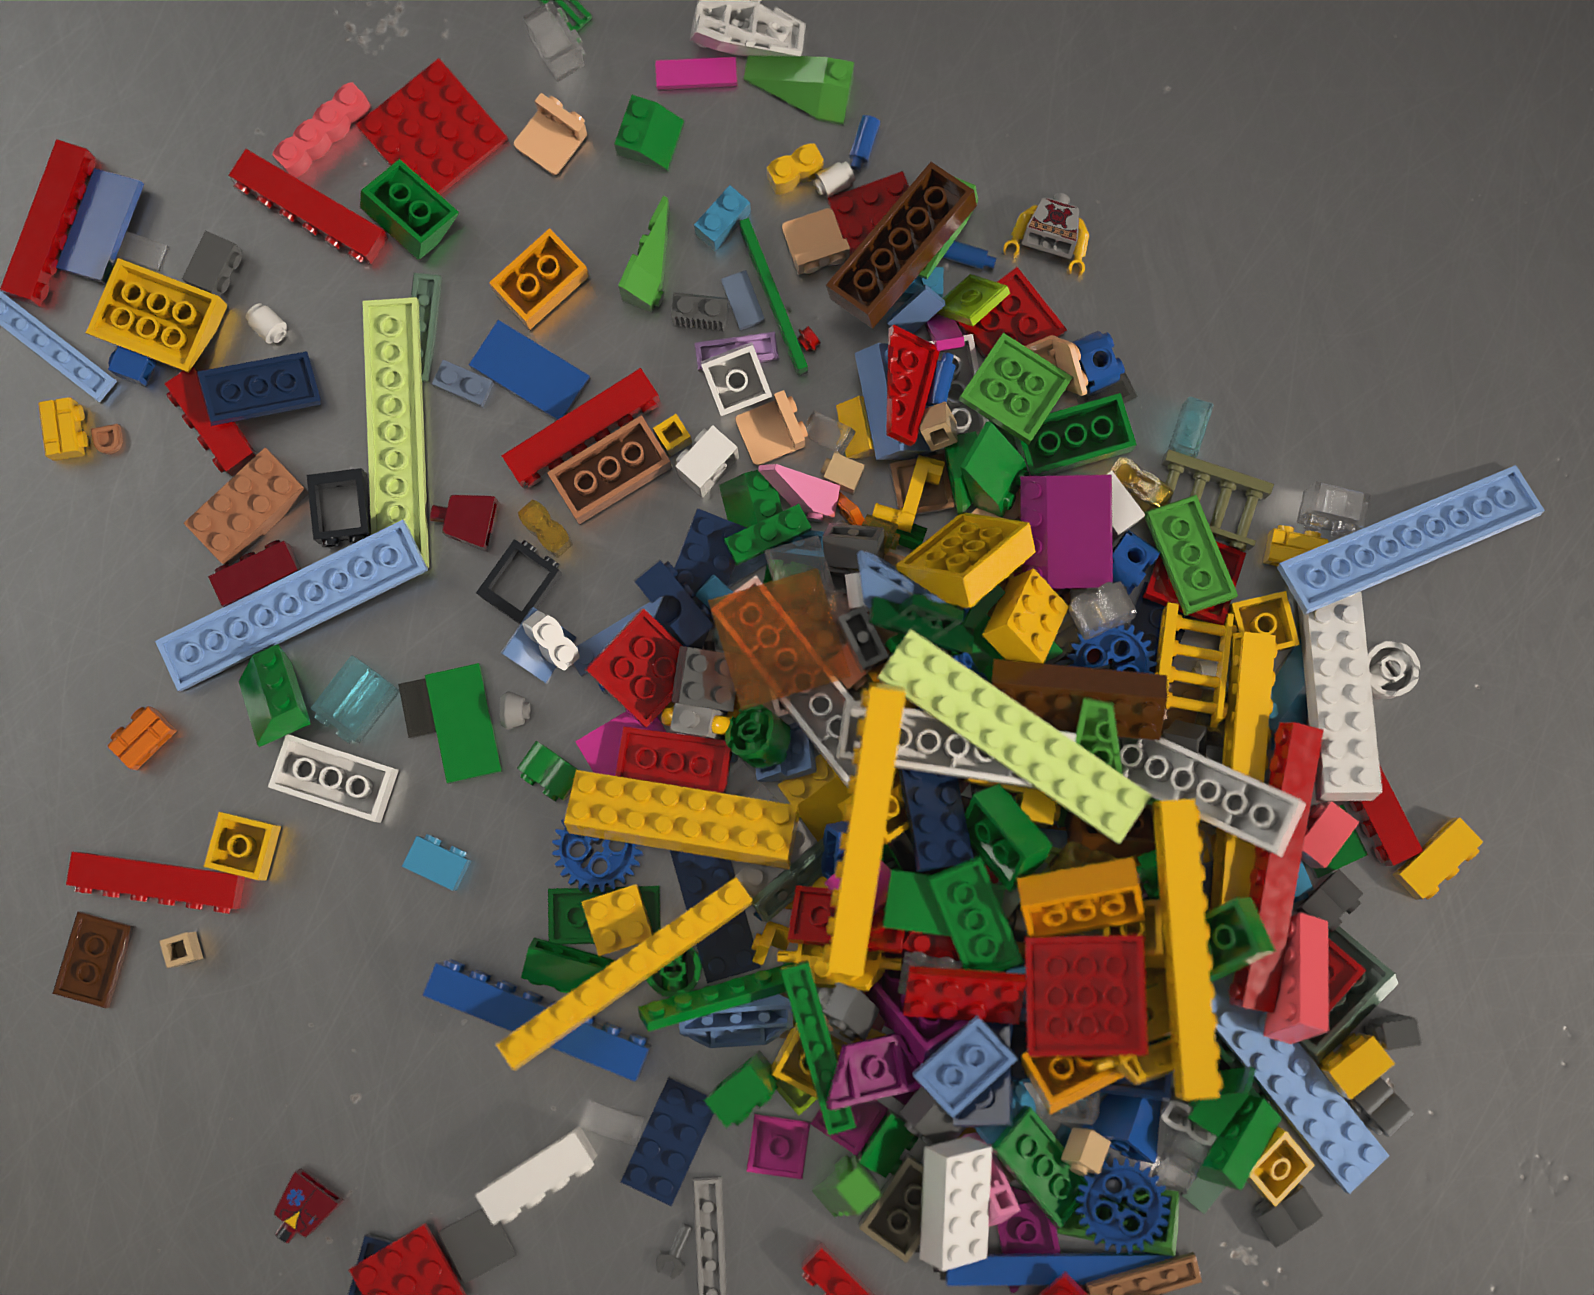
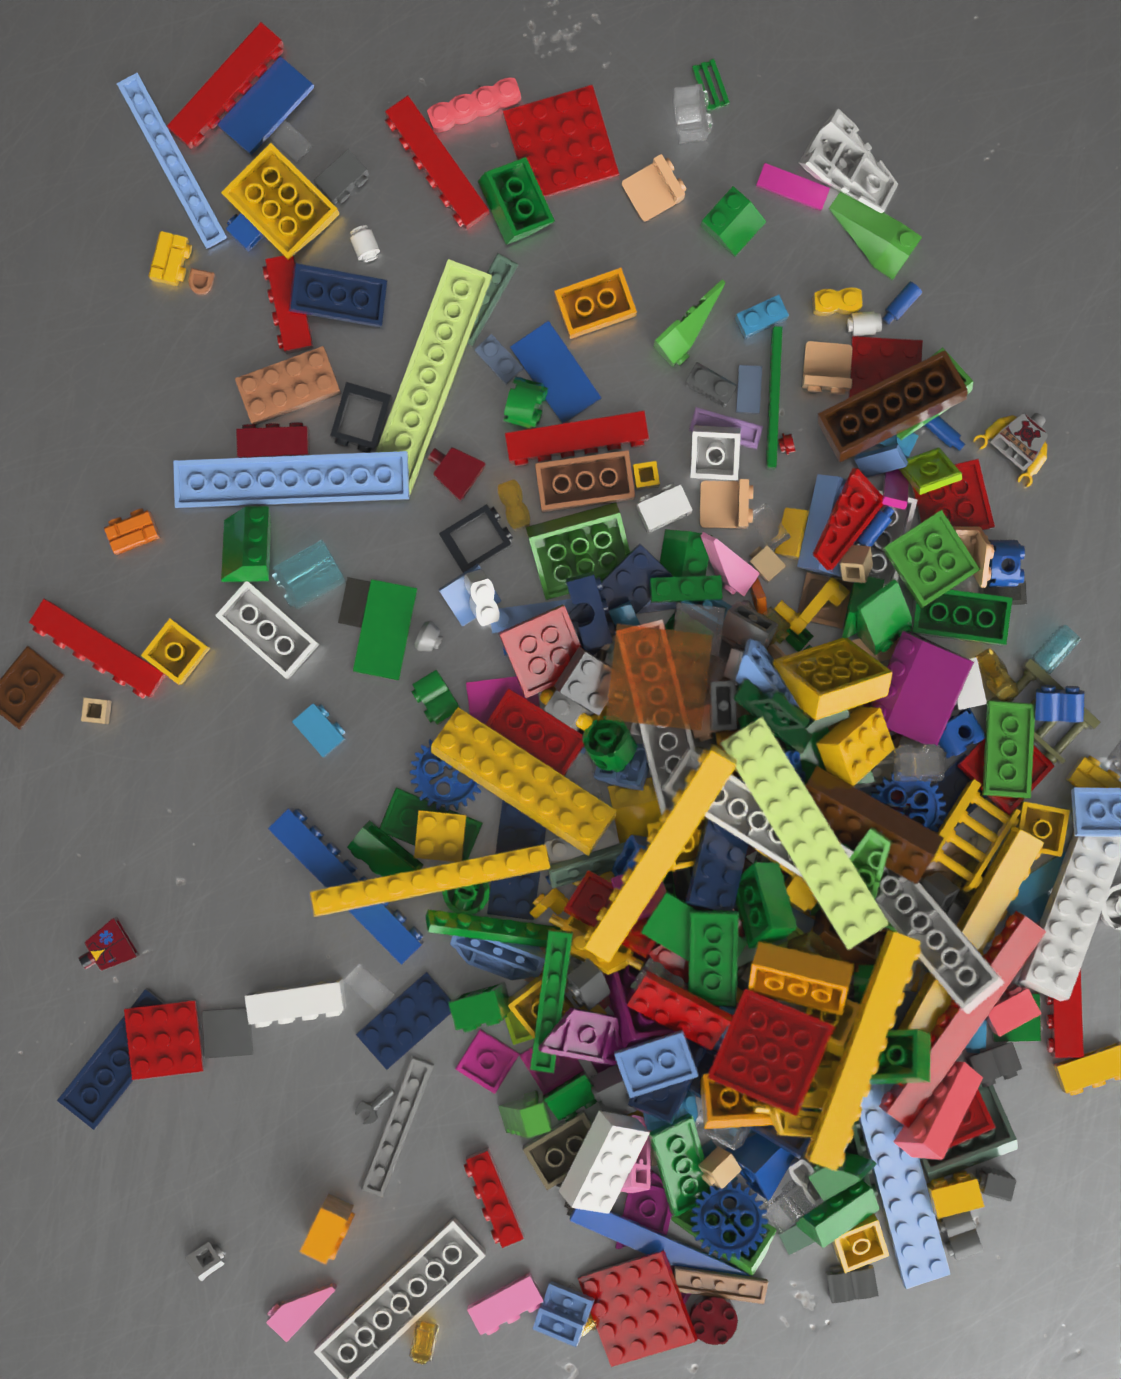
camera: 20 degrees right, 5 degrees up
none -> green brick [503,376,548,429]
none -> bright green slope [526,502,630,600]
none -> blue brick [1035,685,1084,722]

